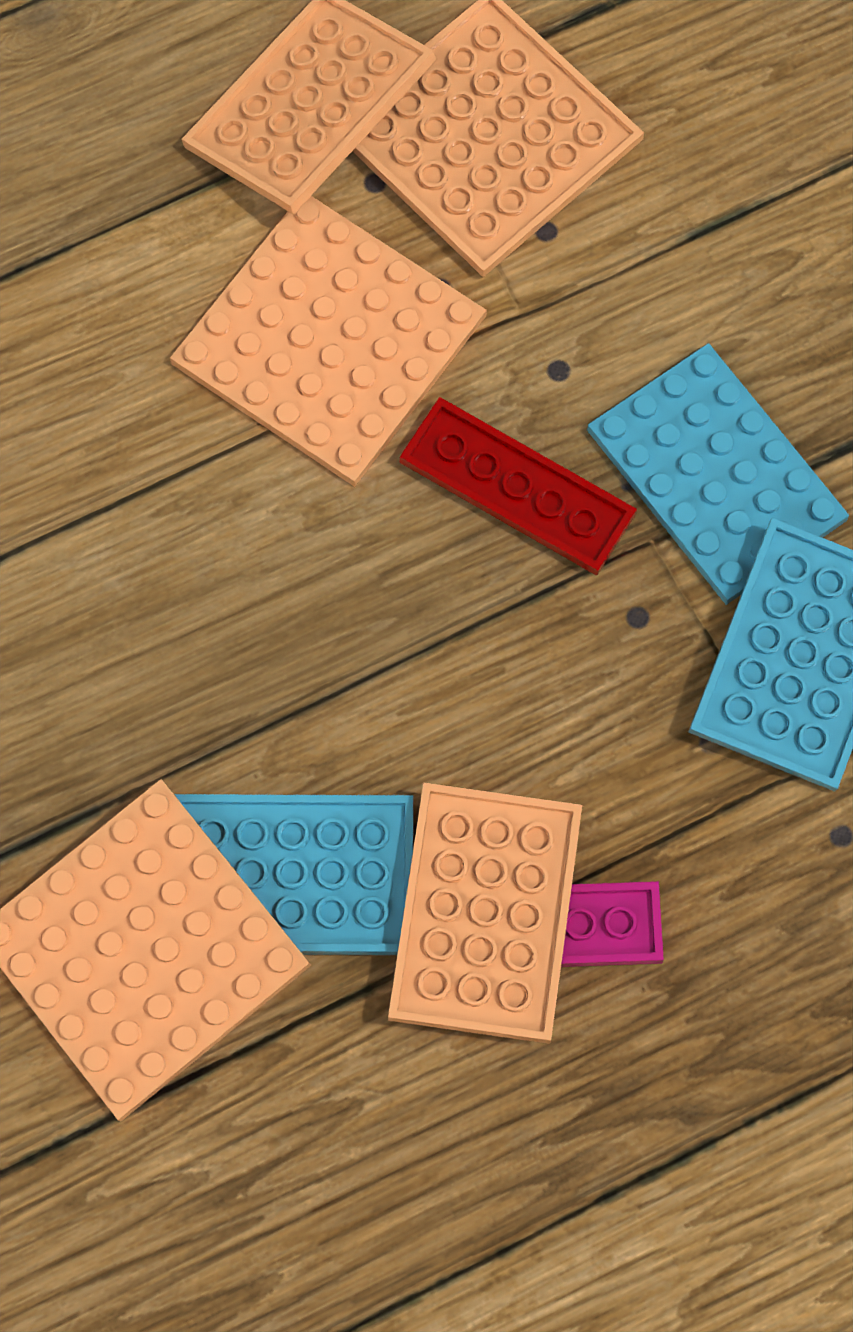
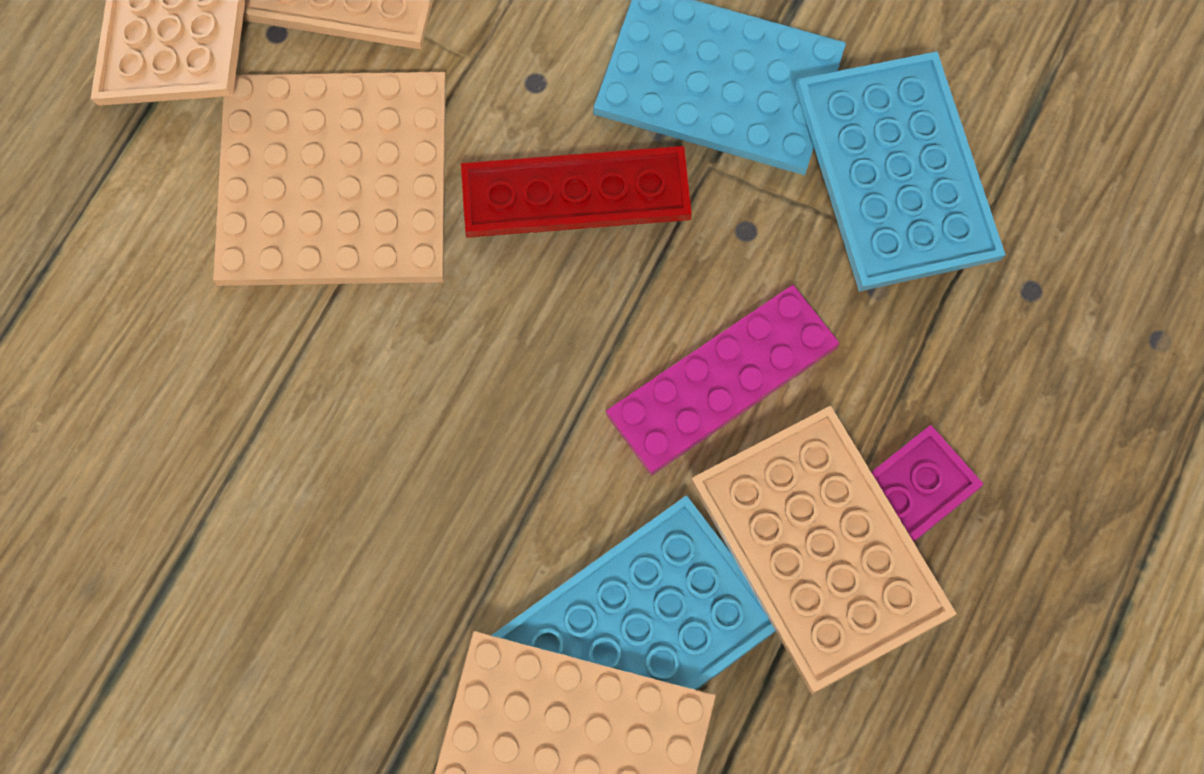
camera: 35 degrees left, 0 degrees up
none -> dark pink plate [606,285,840,476]

